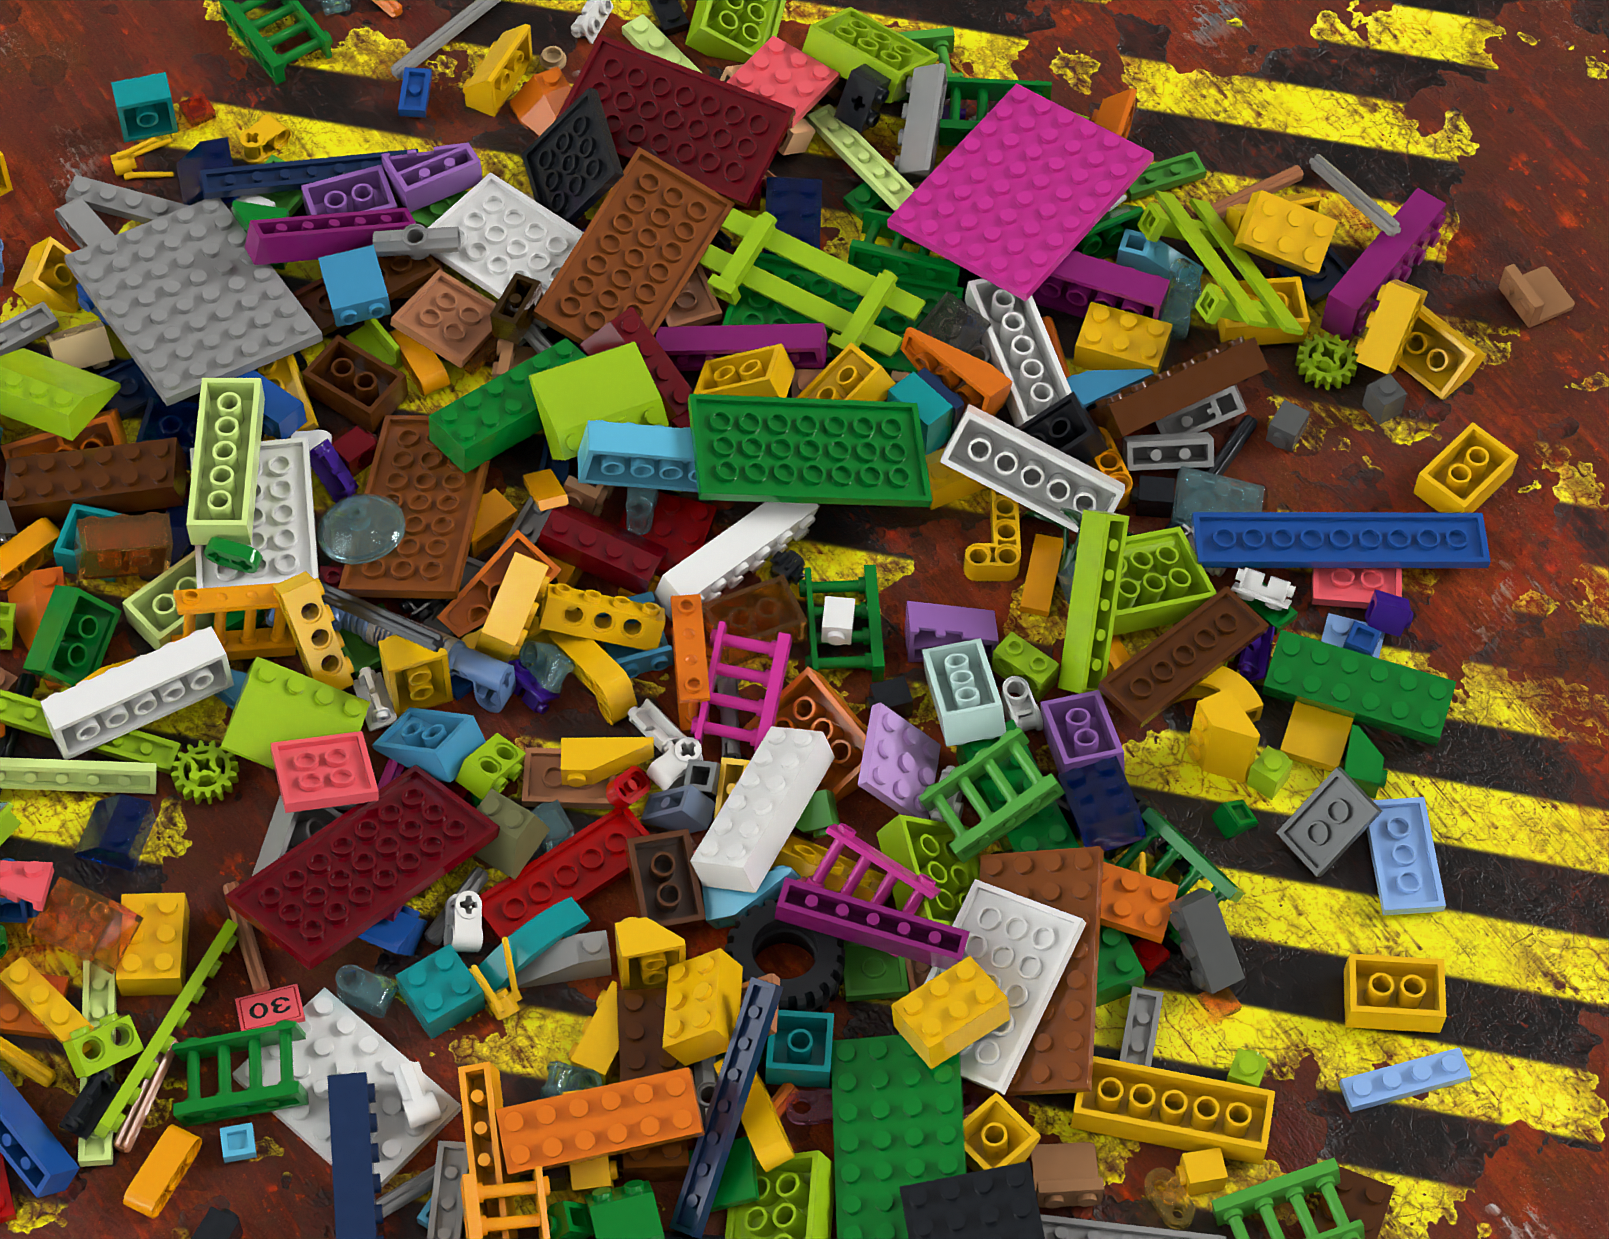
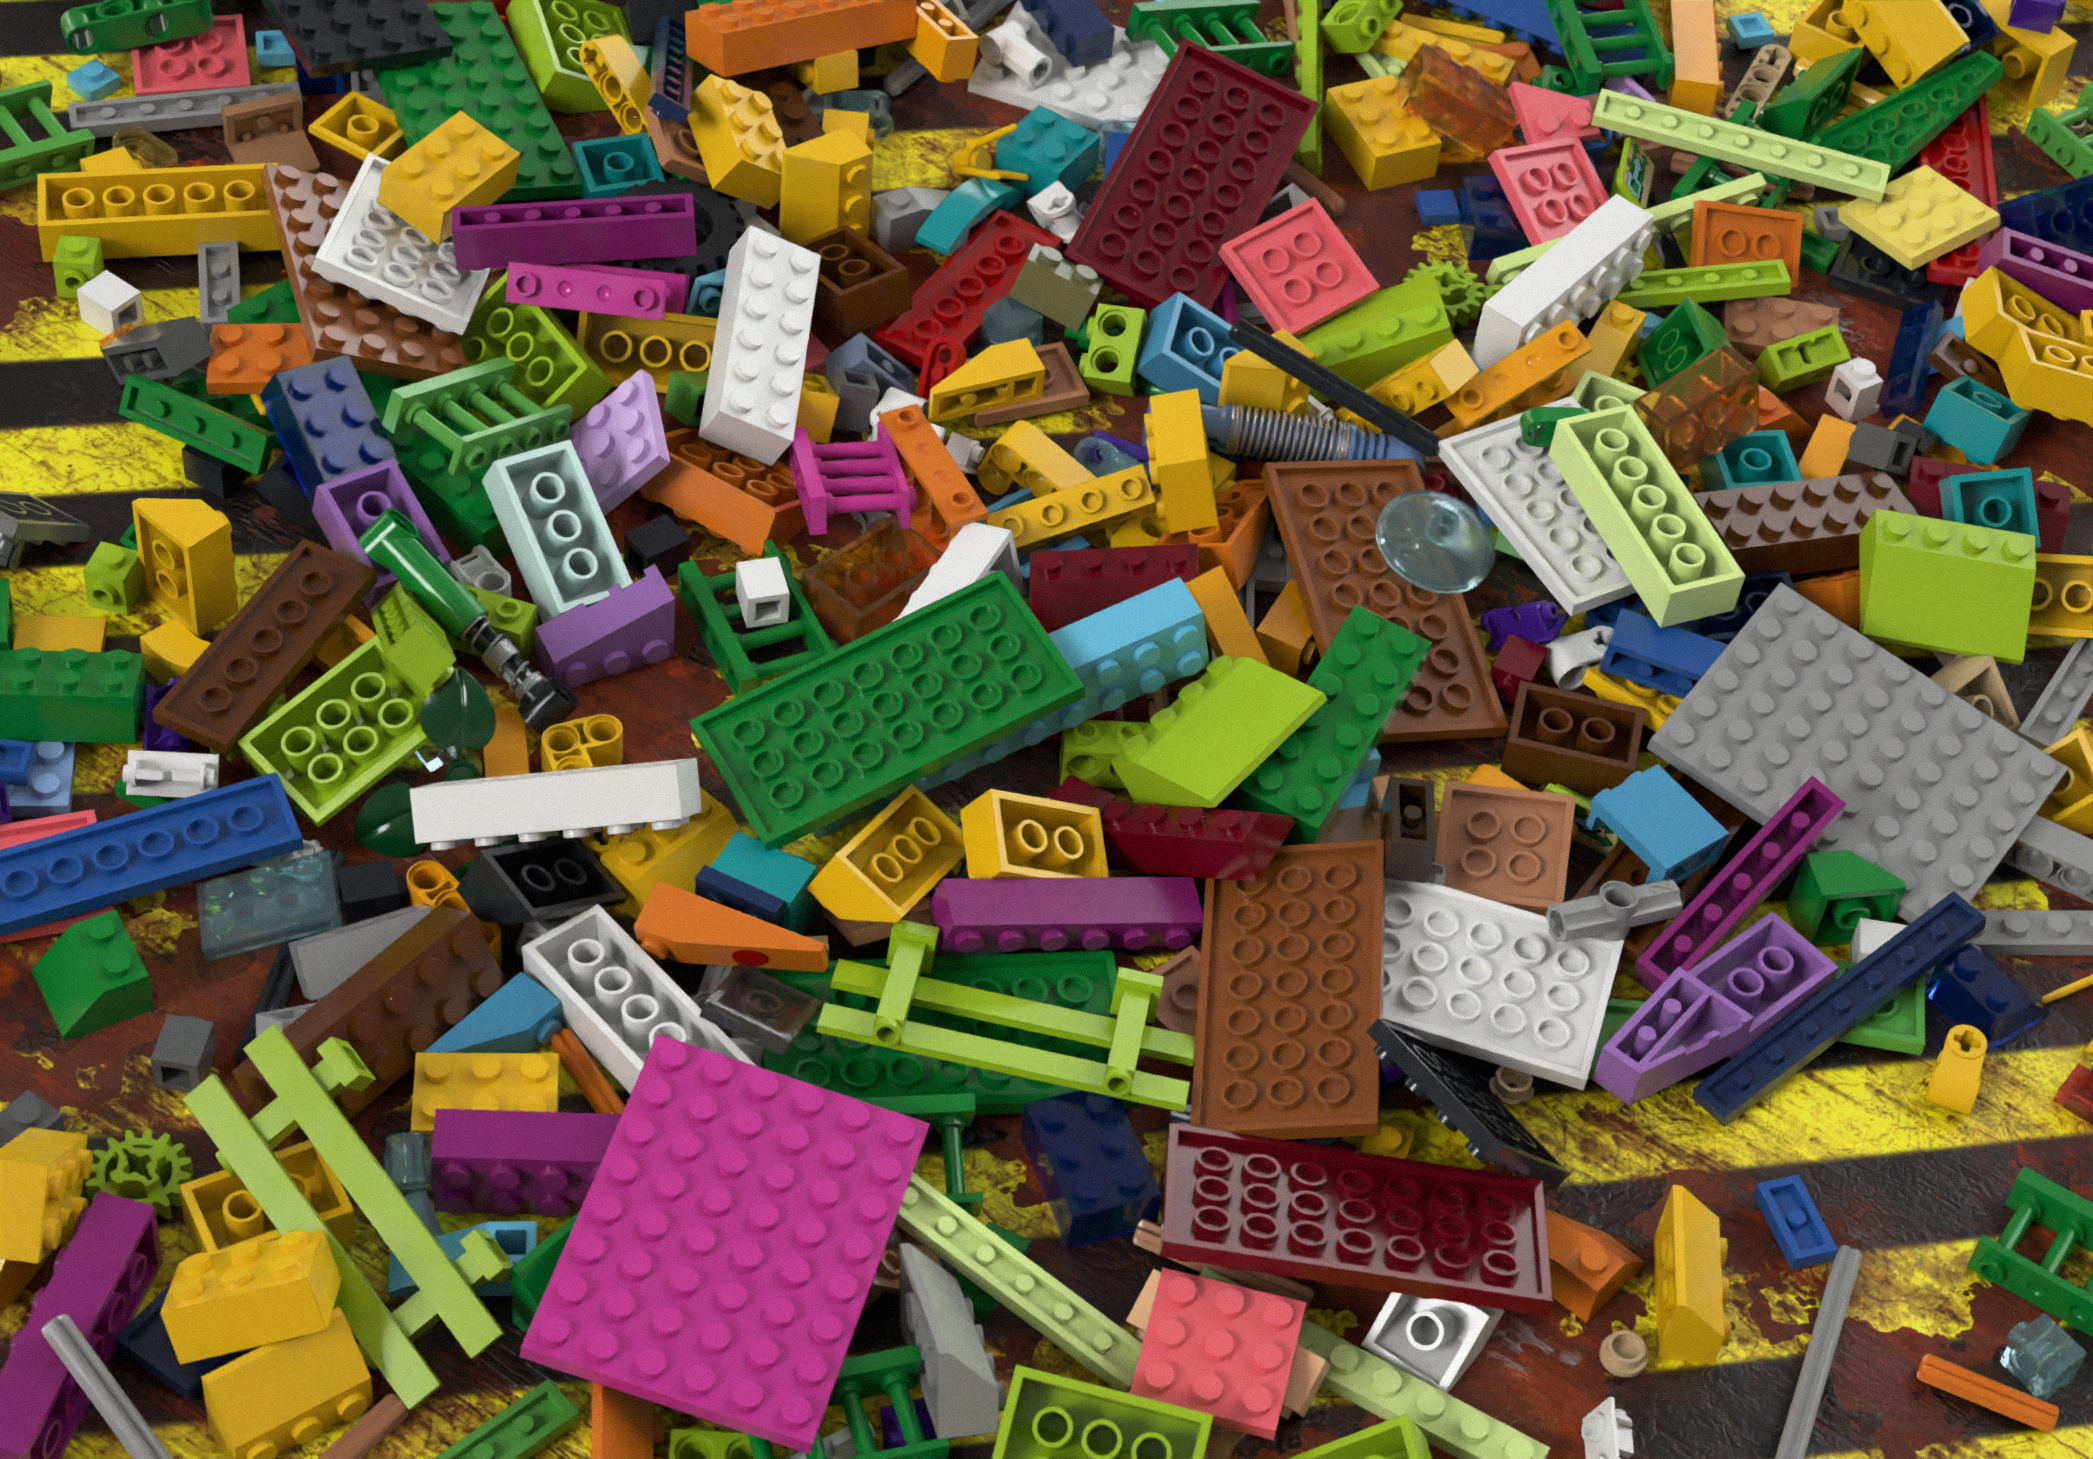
camera: 155 degrees right, 10 degrees down
black brick [834,64,891,133] -> none
none -> green slope [31,909,154,1042]
none -> white brick [77,270,144,341]
none -> piece [359,507,580,735]
none -> blue tile [1414,189,1461,226]
none -> coral plate [1487,136,1610,246]

